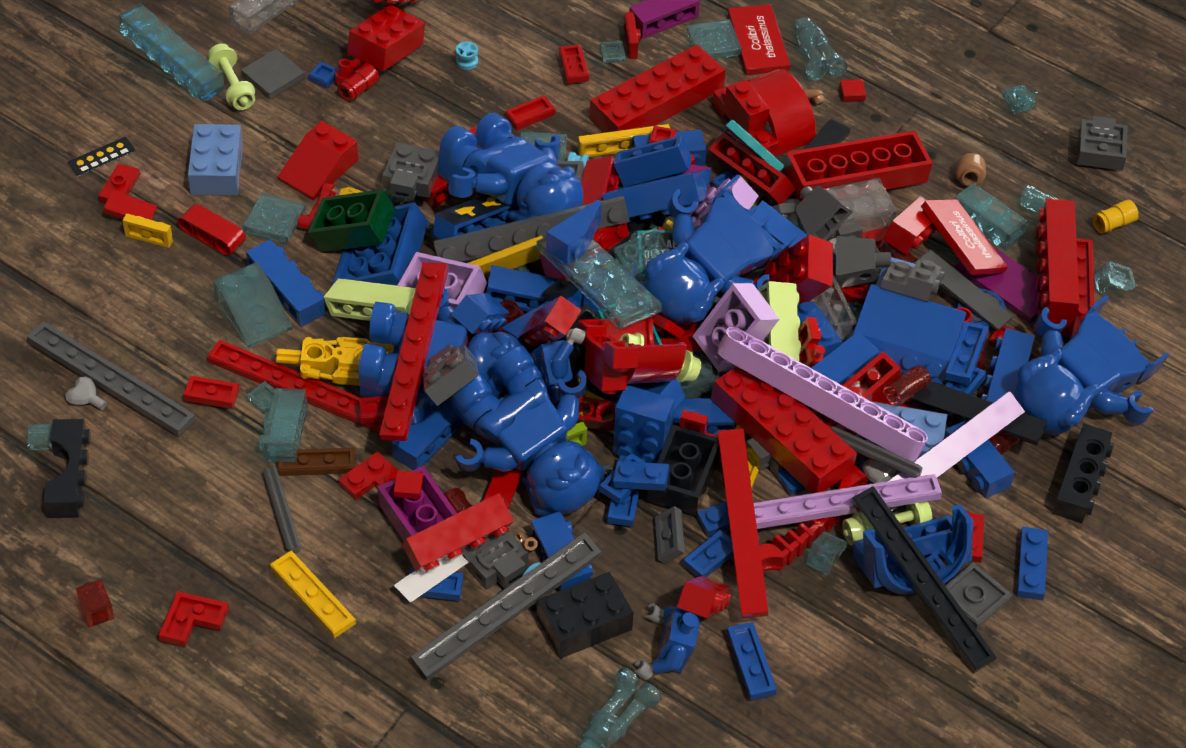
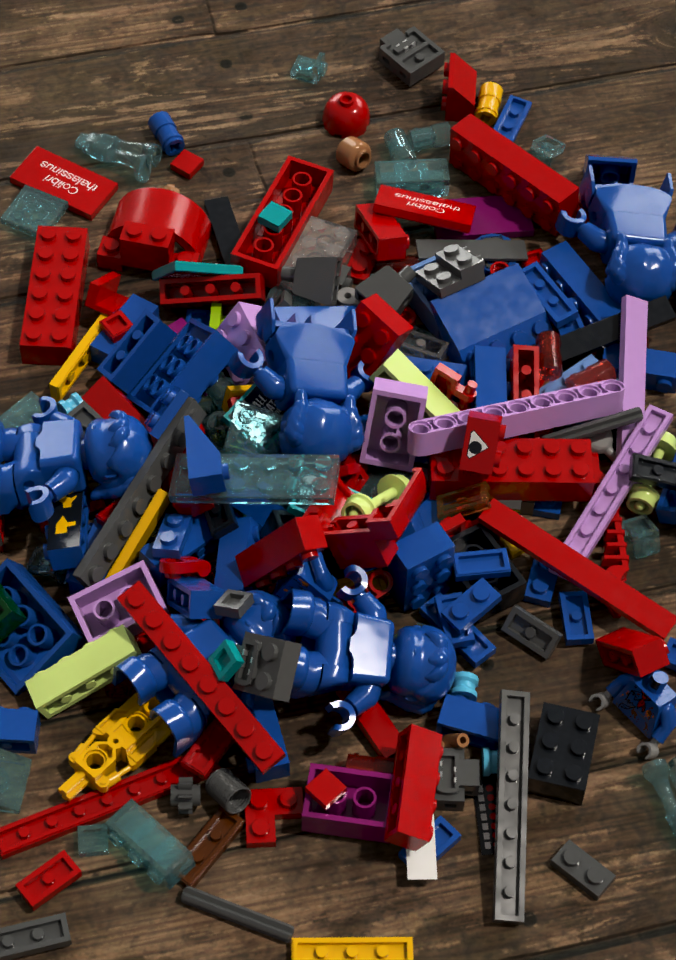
camera: 50 degrees left, 5 degrees up
none -> red panel [85,271,129,316]
none -> blue plate [144,386,189,440]
none -> blue piece [148,111,185,156]
none -> blue plate [152,513,193,559]
none -> red plate [159,556,211,579]
none -> dark grey gear [170,777,201,814]
none -> dark grey piece [205,768,251,814]
none -> teal tile [208,639,245,682]
none -> dark grey plate [213,589,254,619]
none -> teal tile [257,201,293,233]
none -> red cylinder [323,91,370,139]
none -> clear light blue piece [384,128,418,173]
none -> clear orange tile [436,481,491,521]
none -> red slope [441,53,477,122]
none -> medium azure wheel [449,671,479,702]
none -> blue tile [453,548,511,582]
none -> red brick [459,410,506,475]
none -> blue tile [493,95,532,143]
none -> dark grey plate [550,840,616,901]
none -> clear red piece [565,359,617,388]
none -> blue slope [583,154,637,185]

